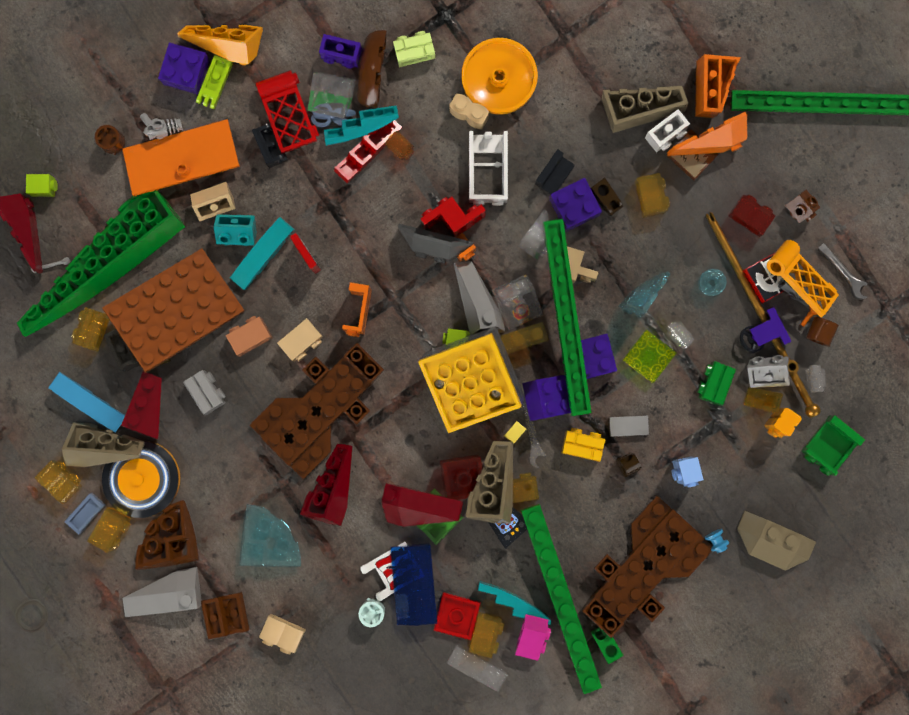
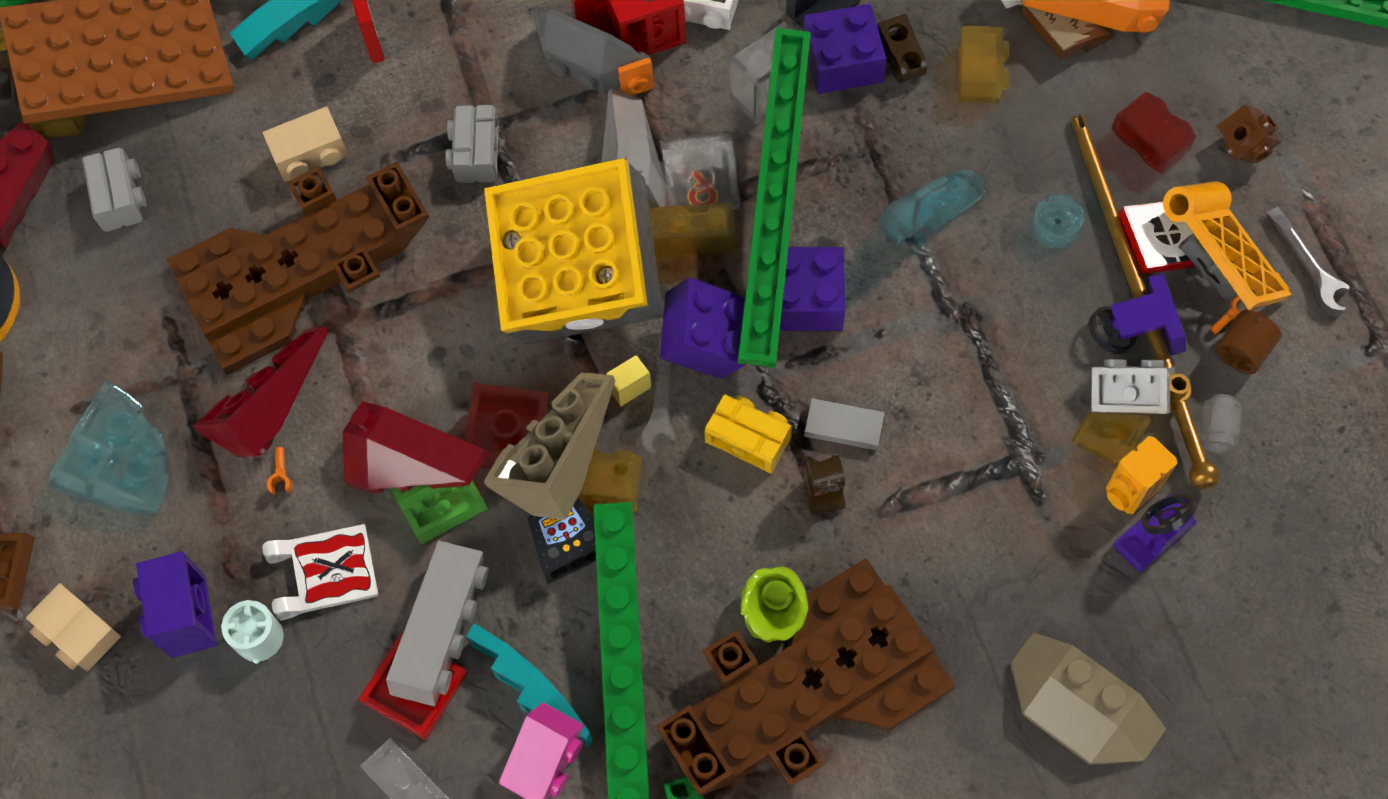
camera: 15 degrees right, 20 degrees down
nougat brick [226,316,273,357] -> none
orange panel [342,283,372,337] -> none
clear blue slope [390,543,437,626] -> none
clear yellow brick [469,611,504,658] -> none
tan brick [567,246,598,283] -> none
clear neon green plate [623,330,676,383] -> none
clear brick [666,321,694,349] -> none
light blue brick [671,456,703,487] -> none
green brick [697,361,736,406] -> none
dark azure wheel [705,529,729,553] -> none
green panel [801,415,865,476] -> none
none -> dark purple brick [133,551,218,658]
none -> orange hand [267,447,294,496]
none -> light grey brick [386,540,489,707]
none -> light grey brick [446,105,499,183]
none -> lime hair [740,566,808,643]
none -> dark purple piece [1112,494,1197,573]

